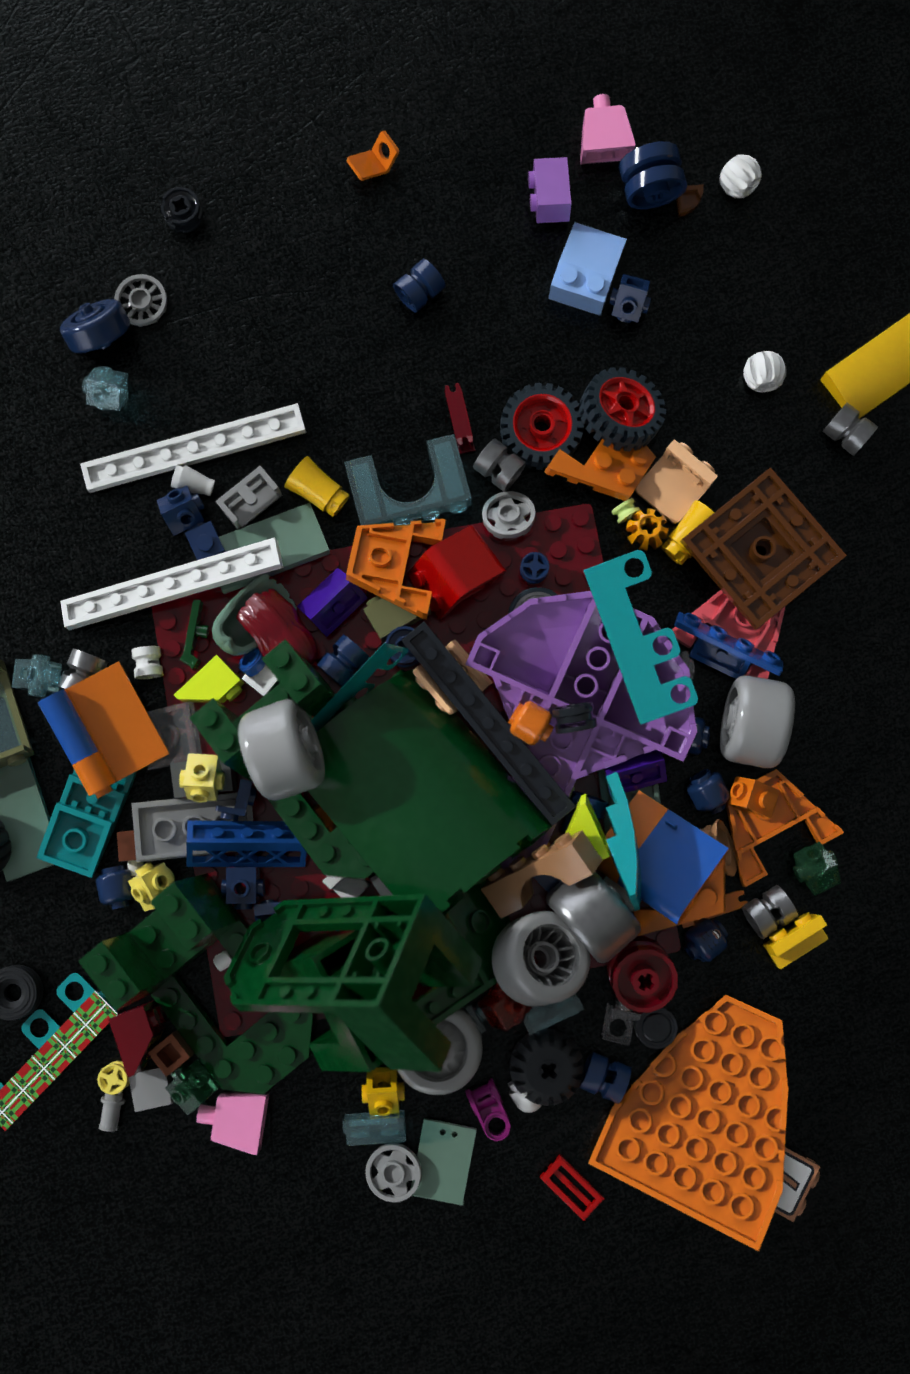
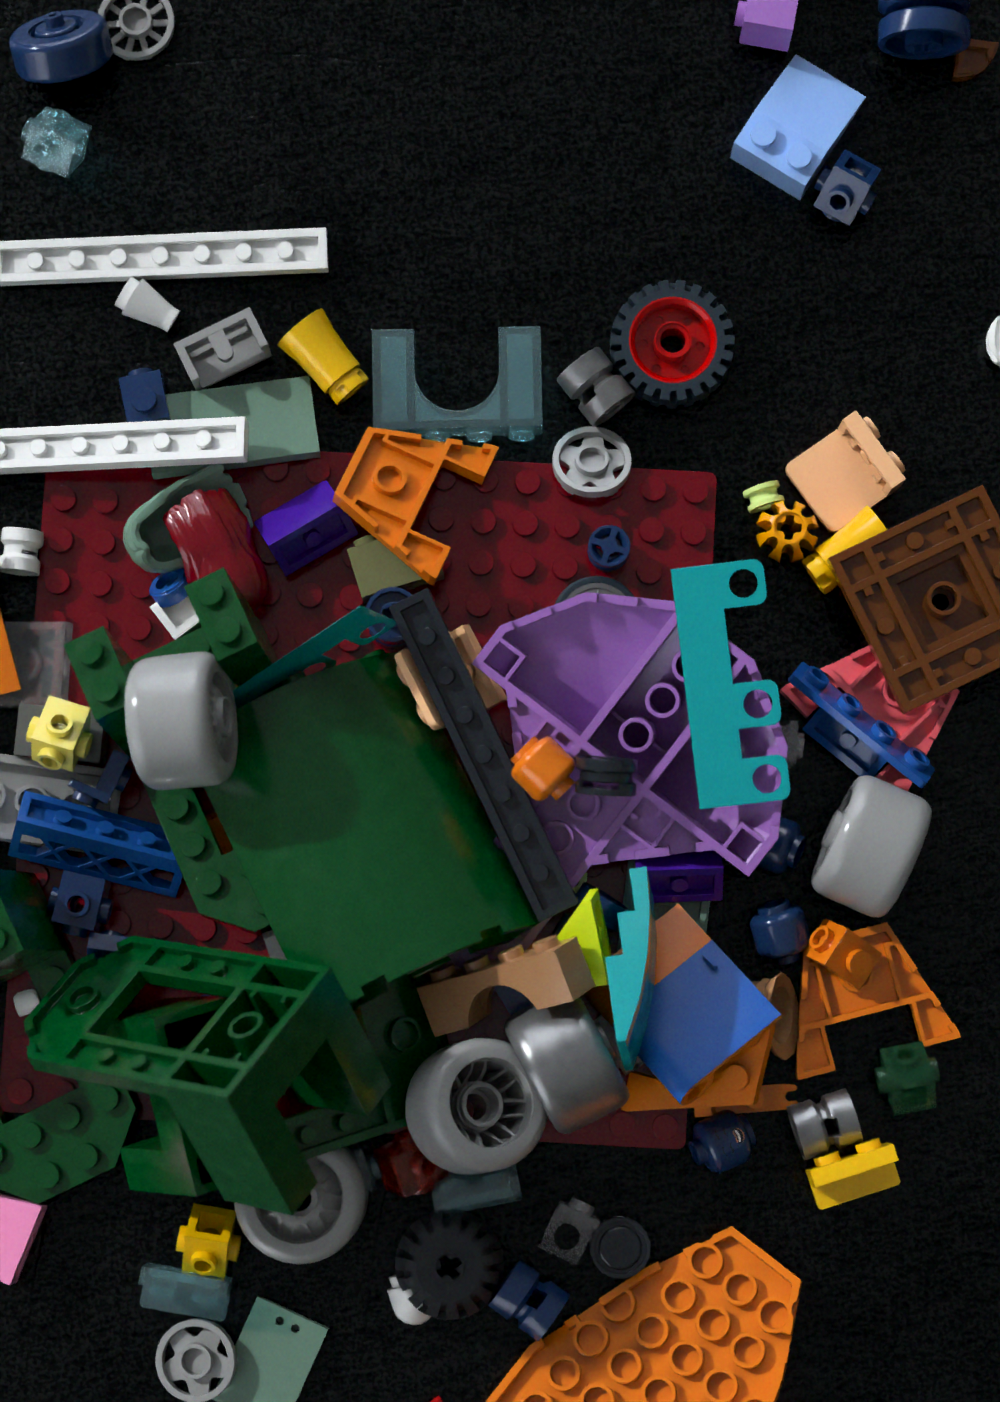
camera: 15 degrees right, 0 degrees up
dark blue brick [157,486,205,536] -> none
neon yellow slope [174,655,245,703] -> none
dark green piece [180,599,210,671] -> none
dark blue wheel [316,634,370,687] -> none
white panel [323,877,370,898] -> none
dark blue wheel [393,258,446,313] -> none
red piece [407,525,506,620] -> none
dark red piece [445,383,475,455] -> none
magenta piece [465,1078,510,1141] -> none
orange wing [544,439,656,501] -> none
black wheel [579,367,666,451] -> none
dark red wheel [606,936,678,1013] -> none

